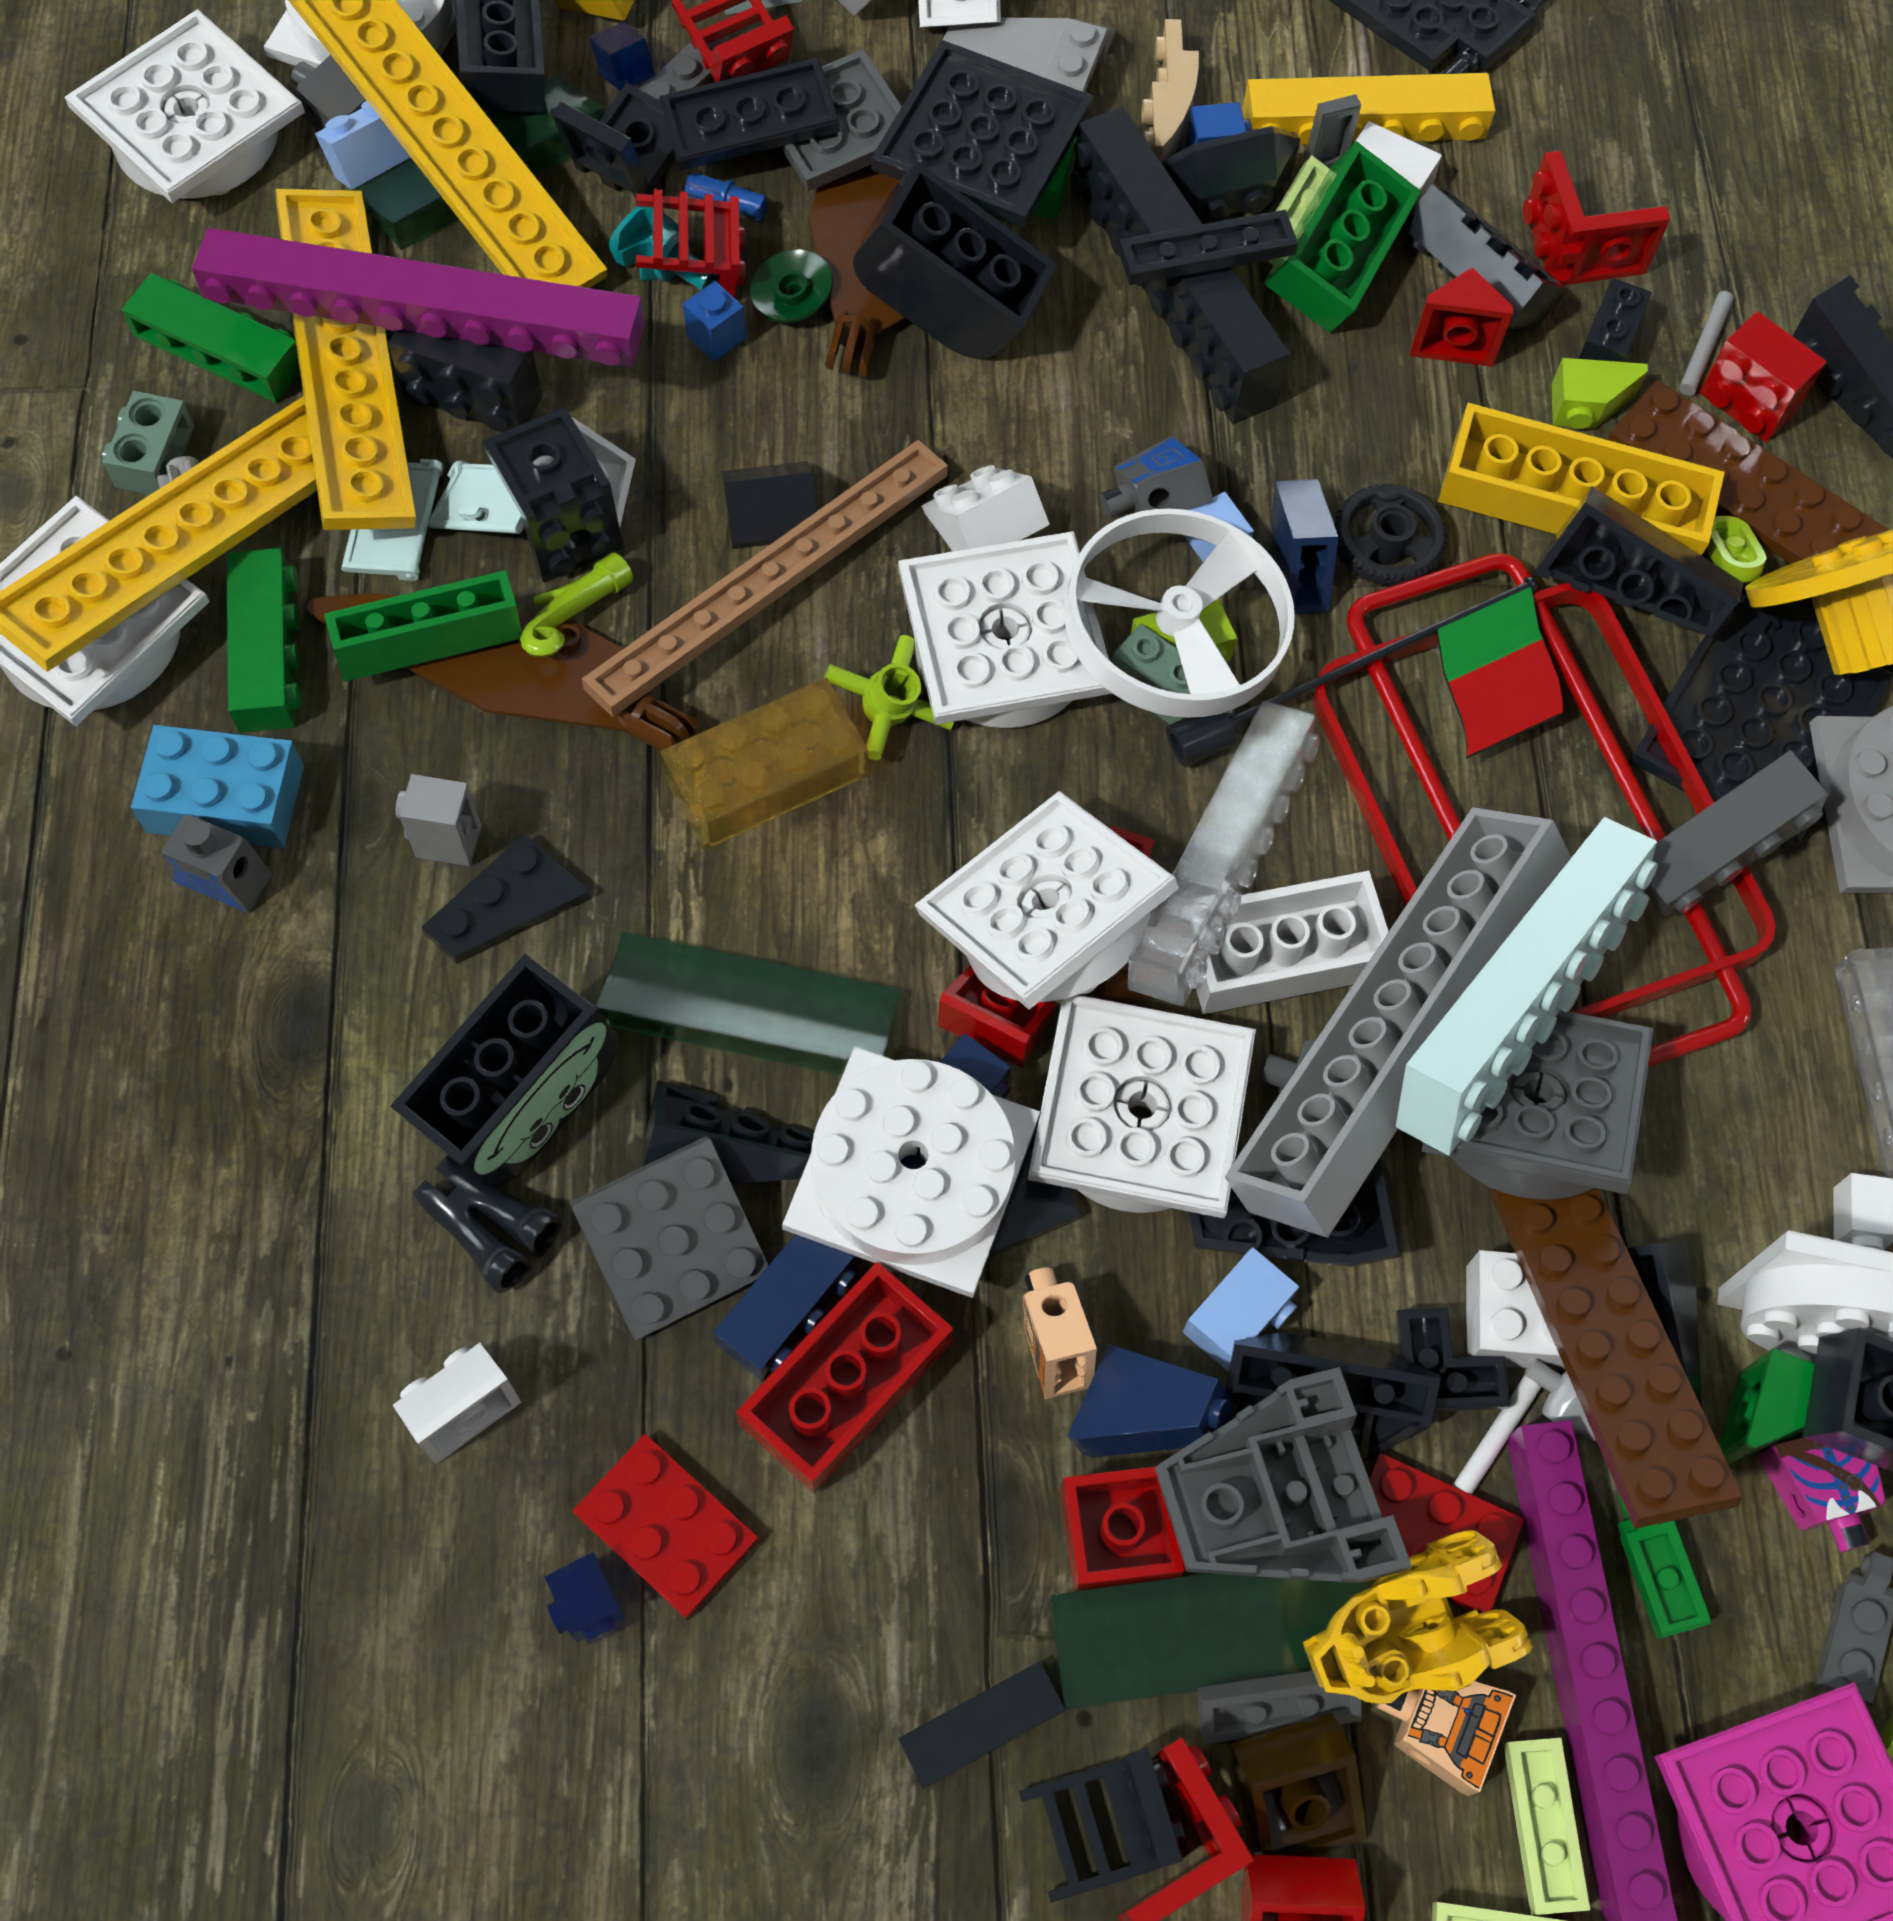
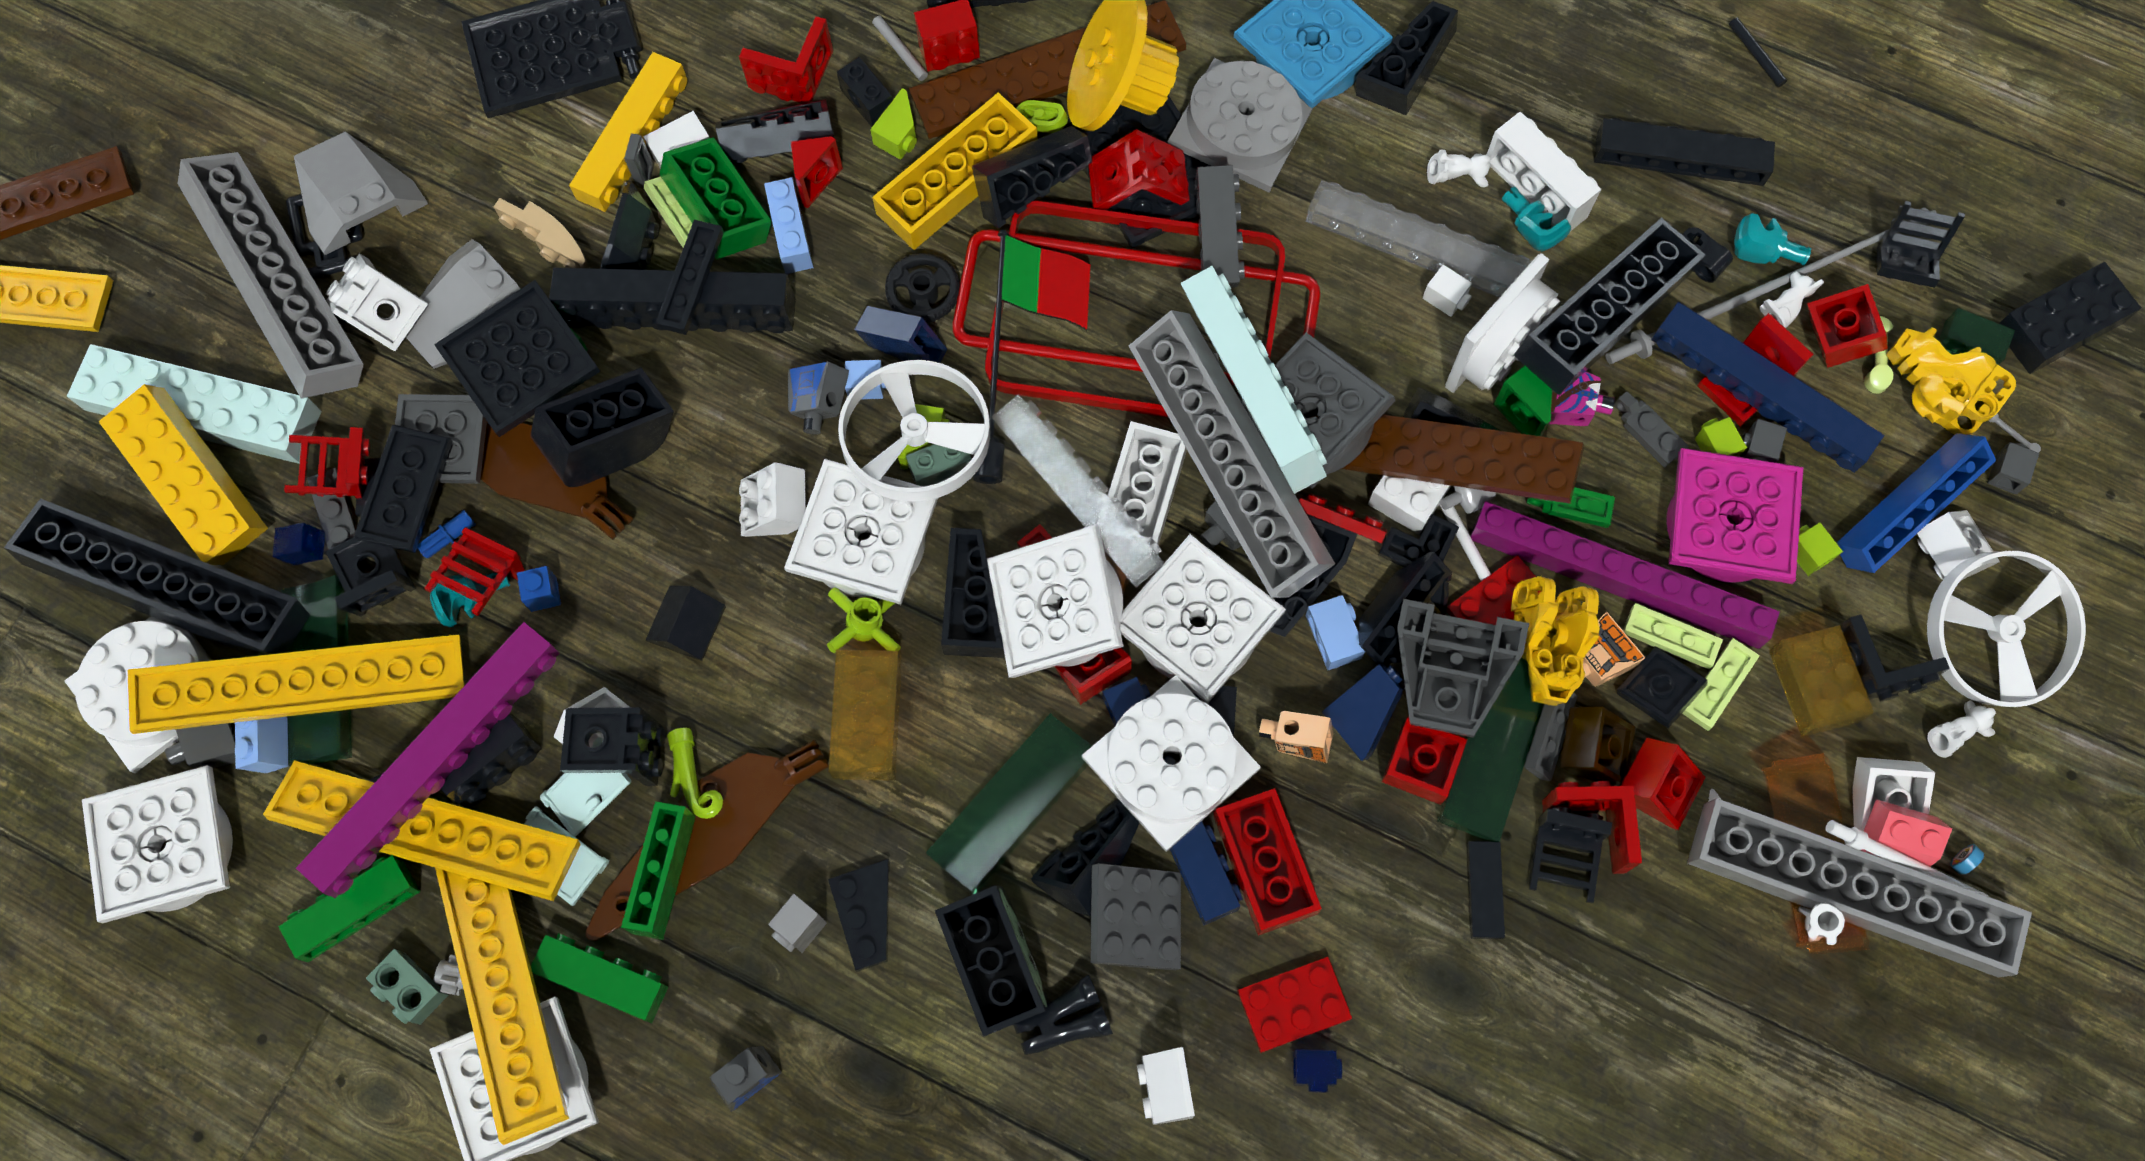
camera: 55 degrees left, 5 degrees up
dark azure brick [131,725,304,849] -> none
medium nougat plate [582,440,948,717] -> none
dark green dish [750,249,833,323] -> none
blue brick [1187,102,1251,146] -> none
none -> light blue brick [764,177,813,274]
none -> black wedge [941,528,1005,658]
none -> red bracket [1088,129,1190,210]
none -> red plate [1299,493,1387,544]
none -> black tile [1617,646,1708,729]

